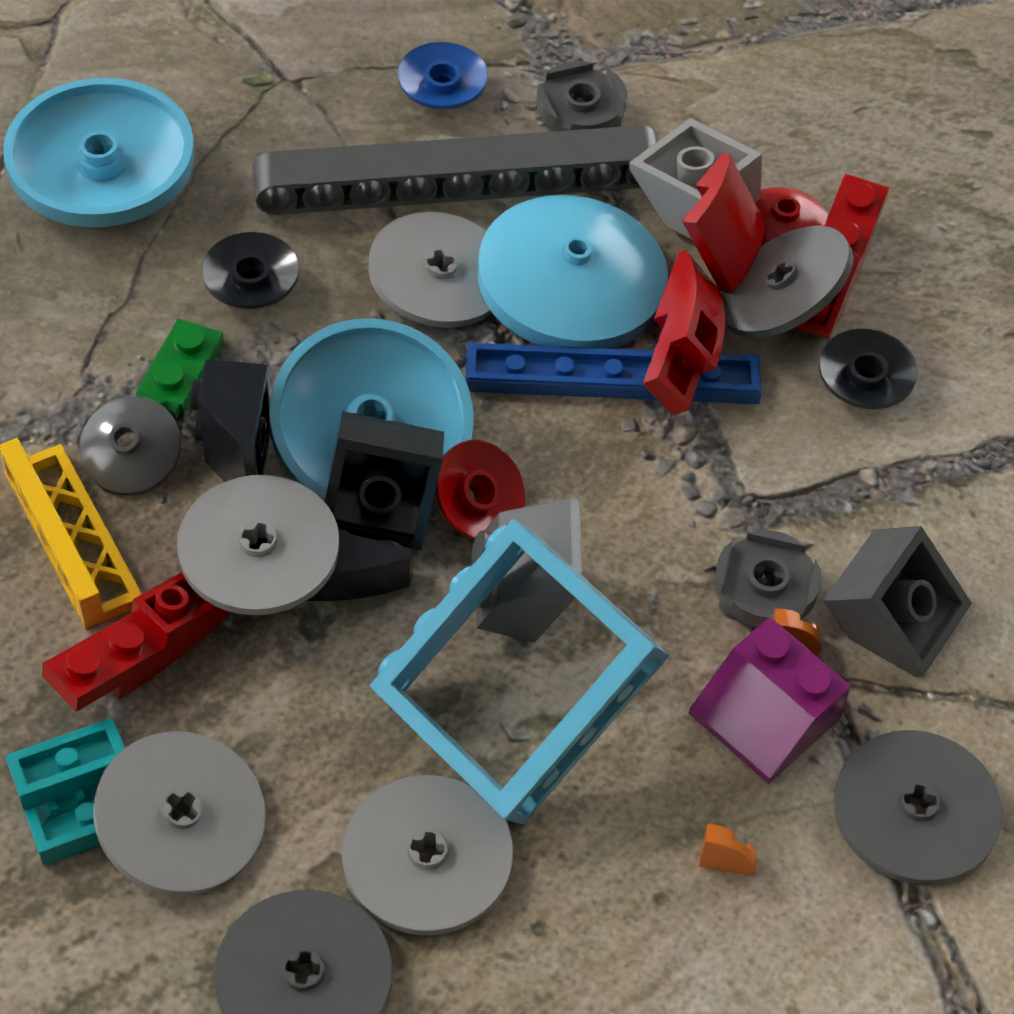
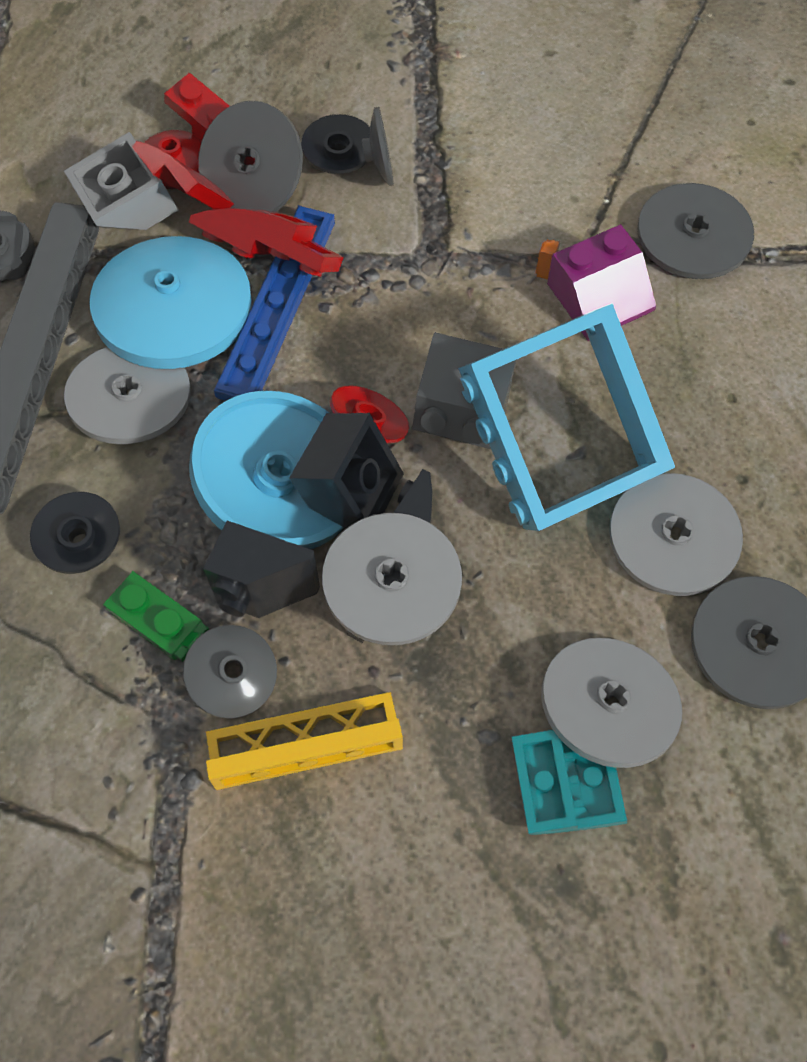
camera: 70 degrees left, 10 degrees up
red slope [42,572,231,712] -> none
orange tile [699,823,757,876] -> none
dark grey plate [714,530,822,628] -> none
dark grey slope [823,526,972,677] -> none
none -> dark grey dish [362,107,394,186]

